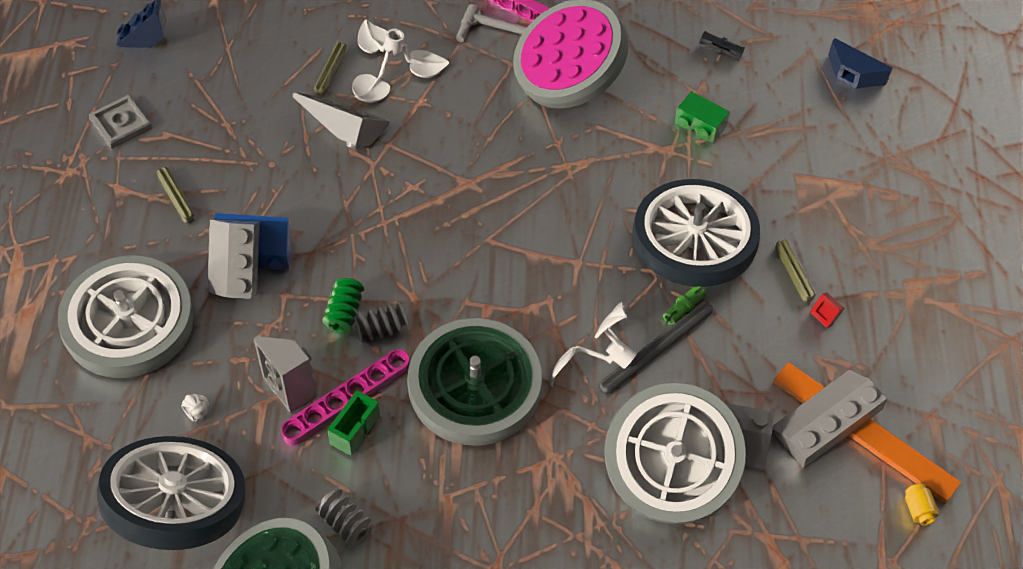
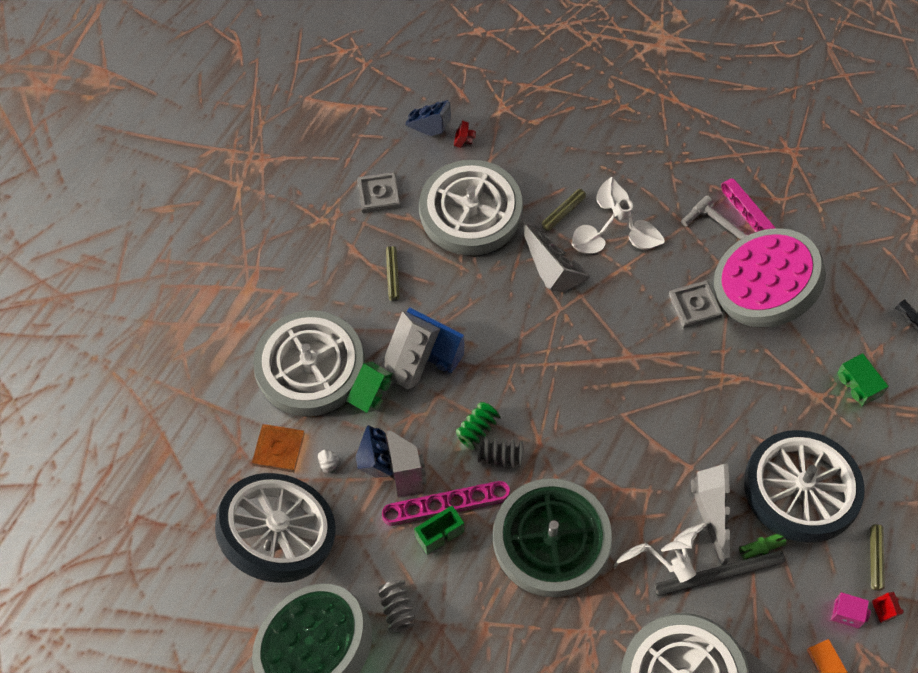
camera: 30 degrees right, 5 degrees up
none -> clear orange tile [252,424,305,473]
none -> green piece [346,361,393,413]
none -> dark blue slope [356,425,393,478]
none -> white wheel [419,160,523,255]
none -> red tile [454,120,476,148]
none -> light grey tile [669,280,723,328]
none -> light grey wedge [691,464,730,565]
none -> dark pink brick [831,592,871,629]

